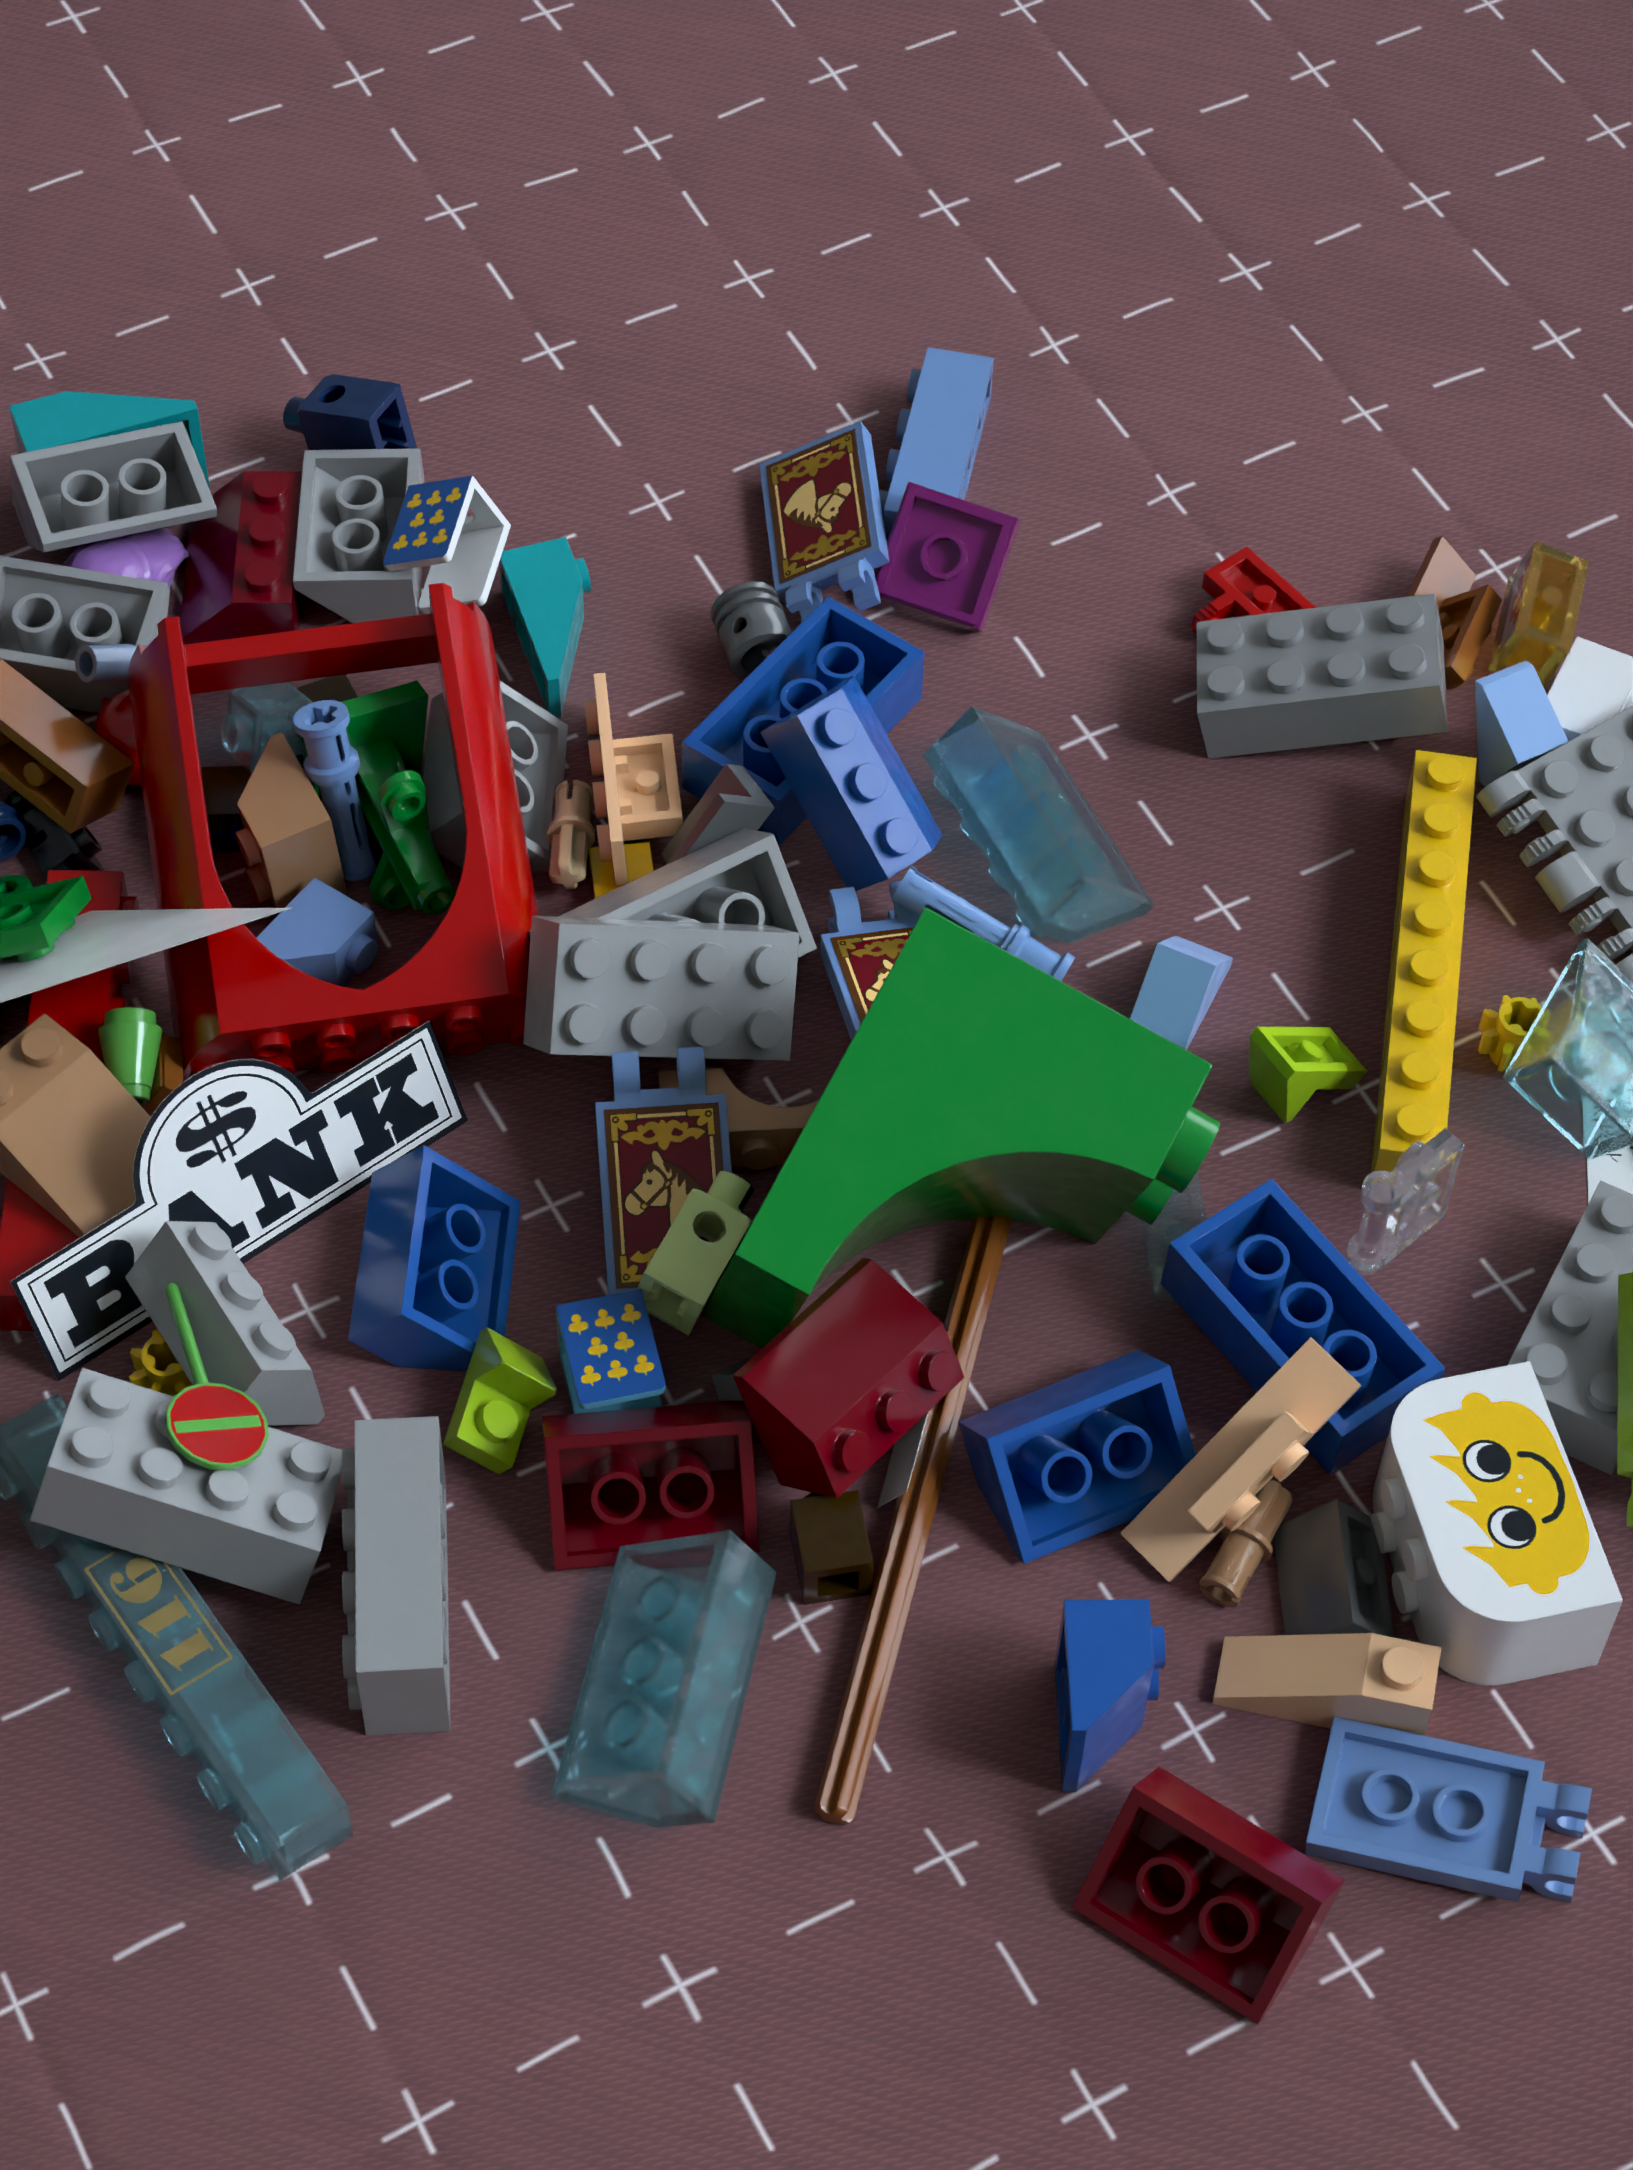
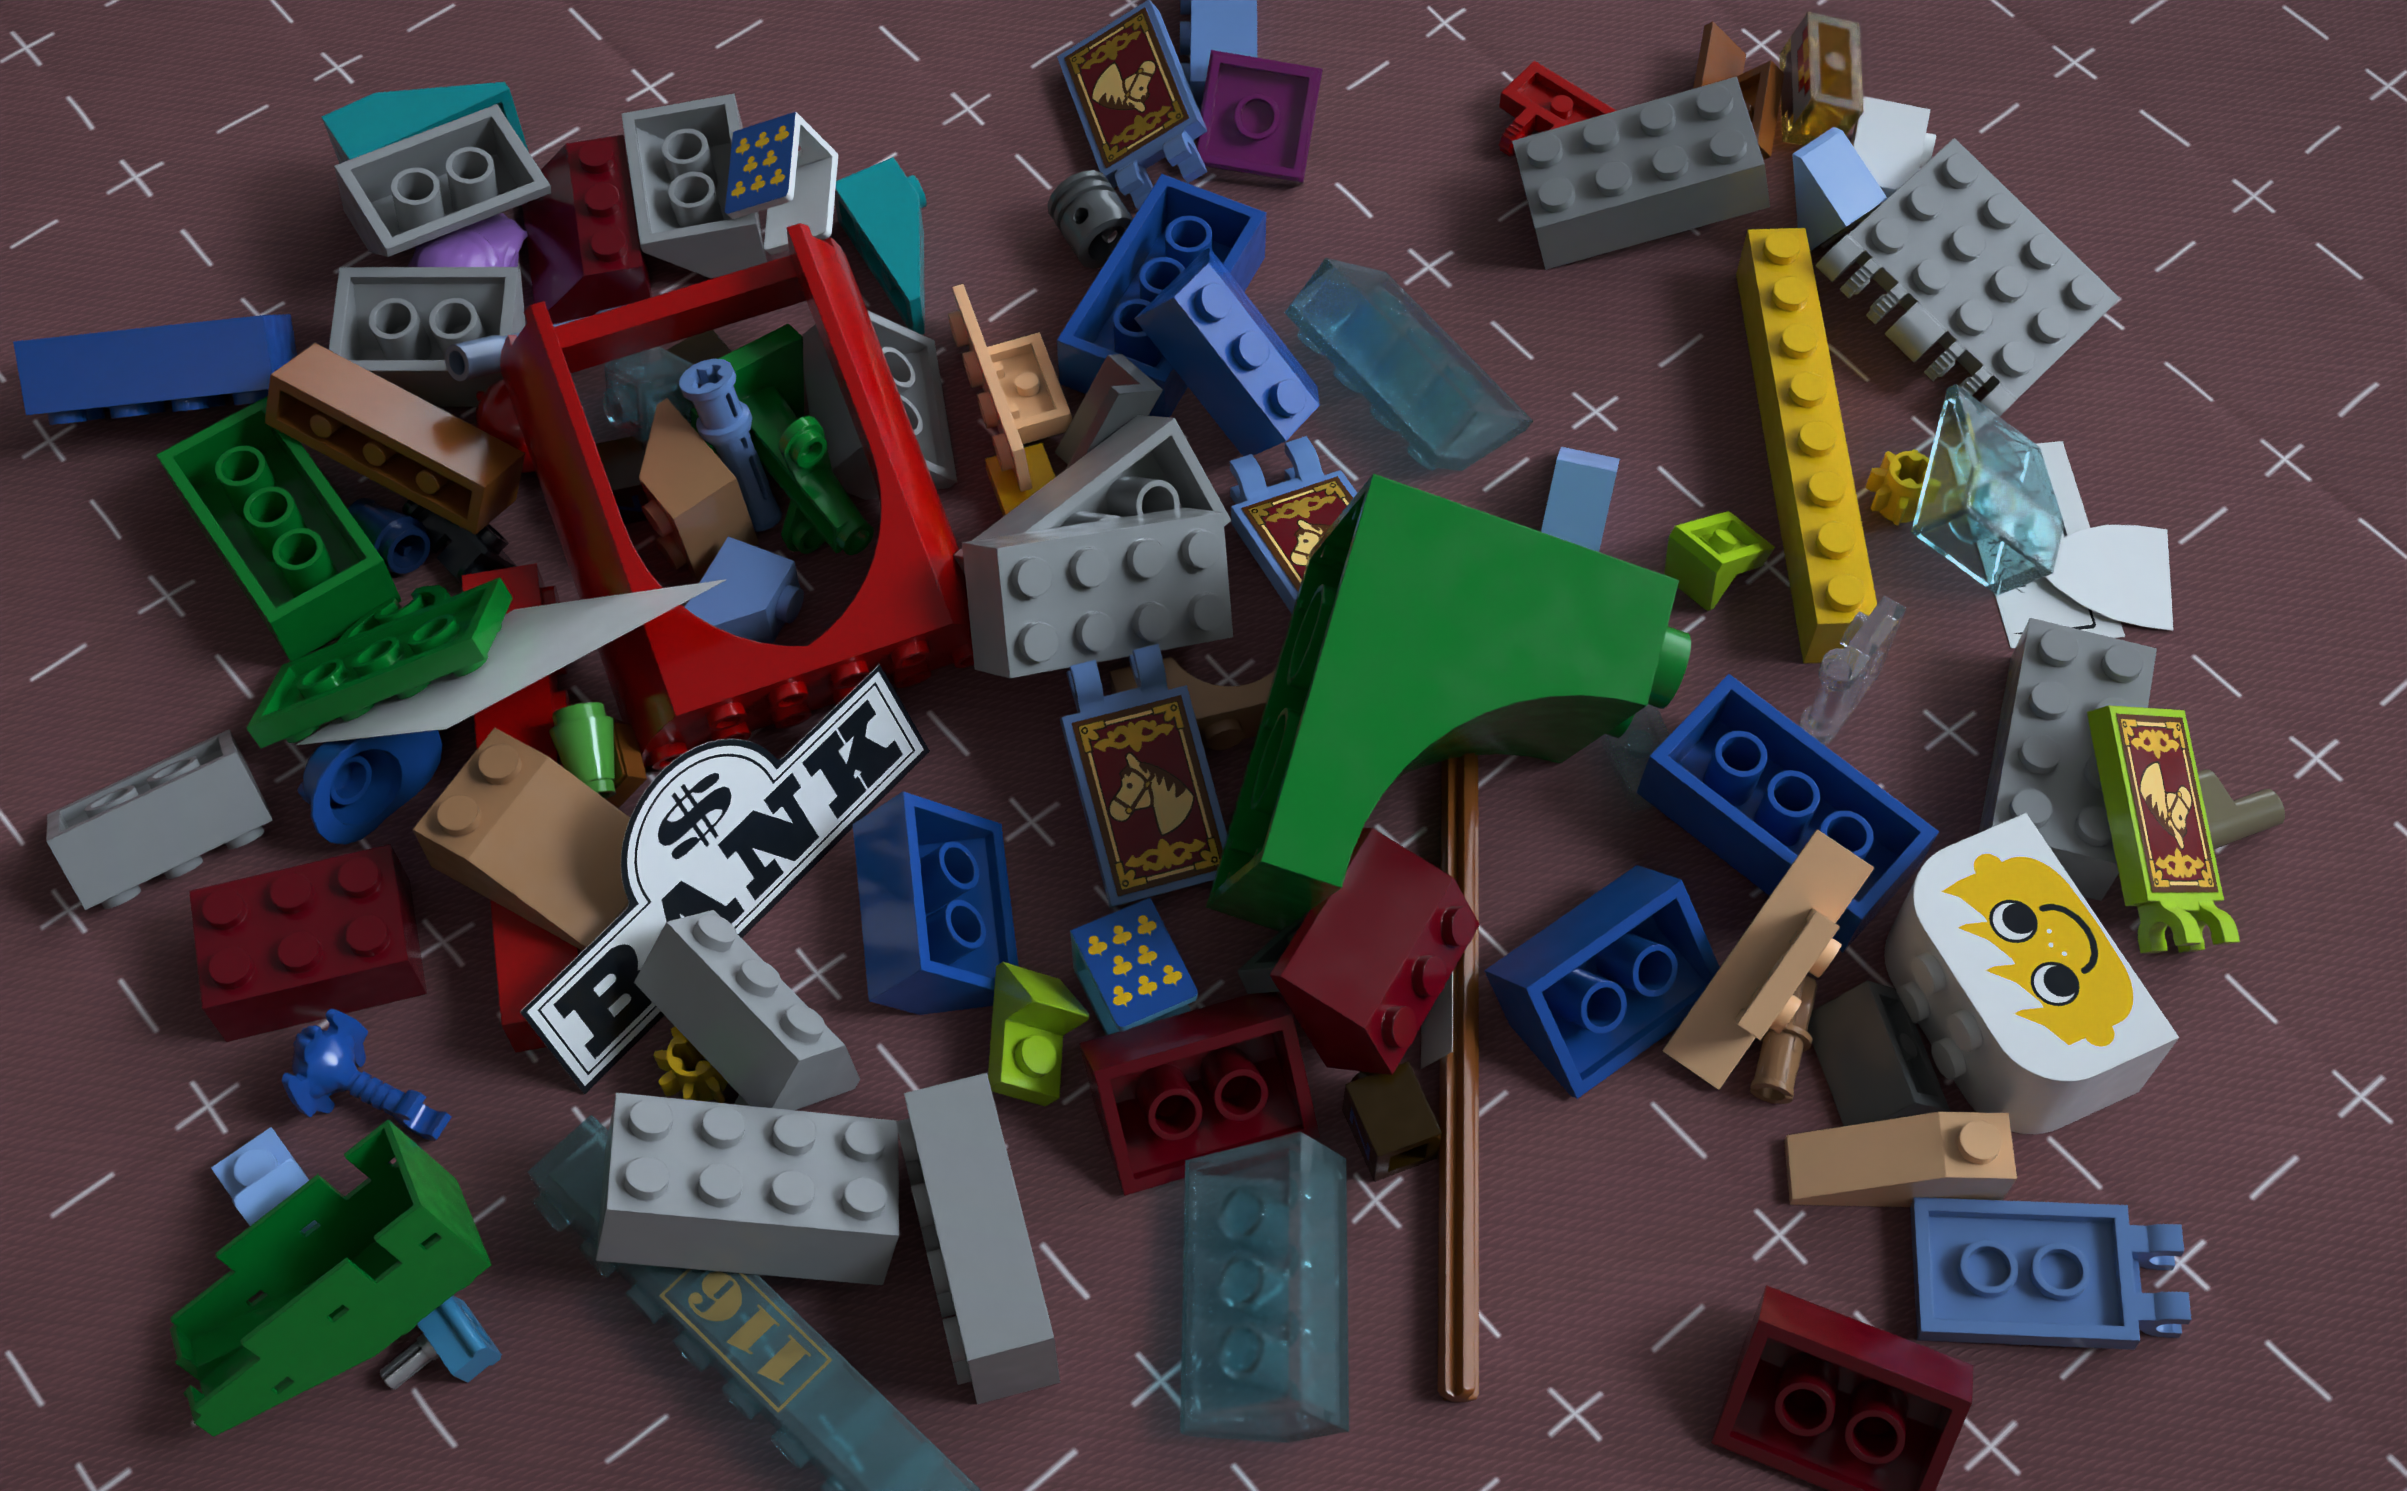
camera: 10 degrees left, 5 degrees up
piece [165,1282,269,1471] -> none
dark blue torso [283,374,417,450] -> none
tan axle [547,780,595,890] -> none
yellowish green torso [637,1171,754,1336] -> none
medium blue pin [891,866,1075,981] -> none
blue slope [1054,1599,1165,1792] -> none

